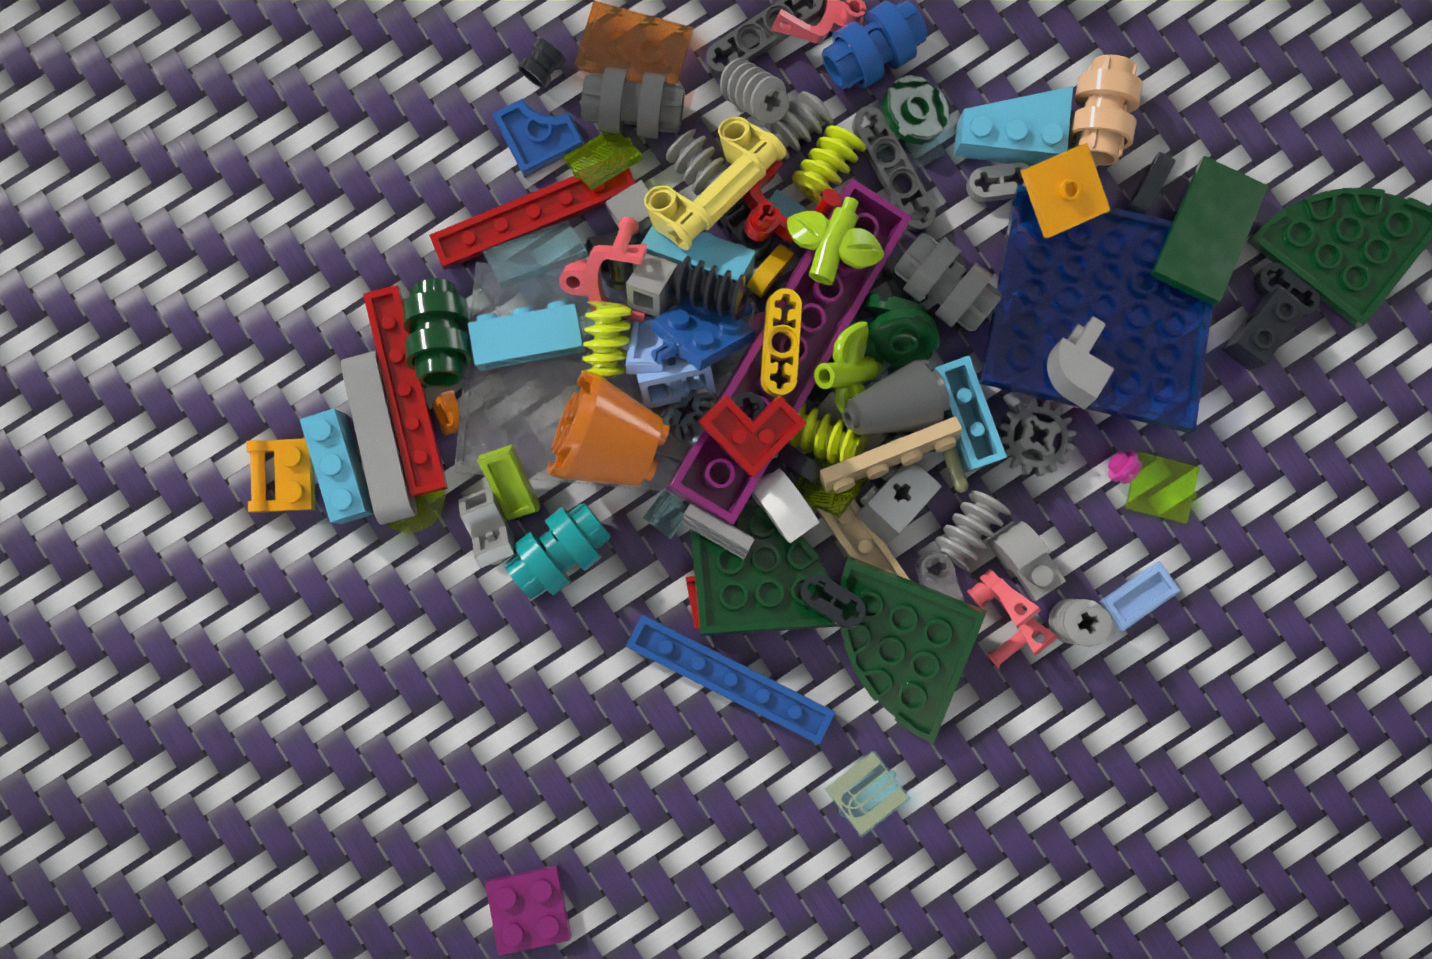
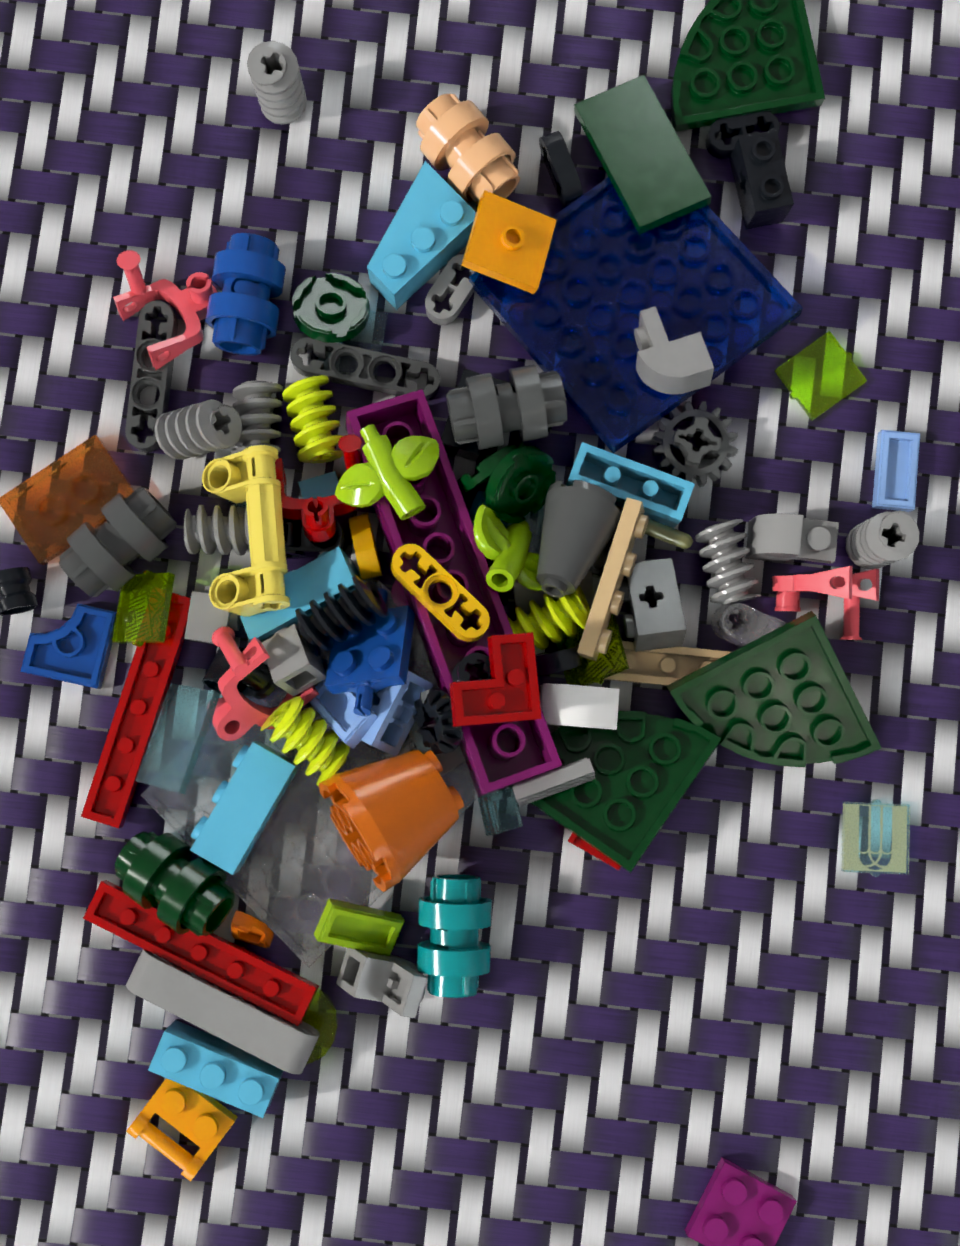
camera: 55 degrees left, 0 degrees up
blue plate [626,614,835,745] -> none
black beam [800,575,866,628] -> none
dark pink plate [1108,450,1142,484] -> none

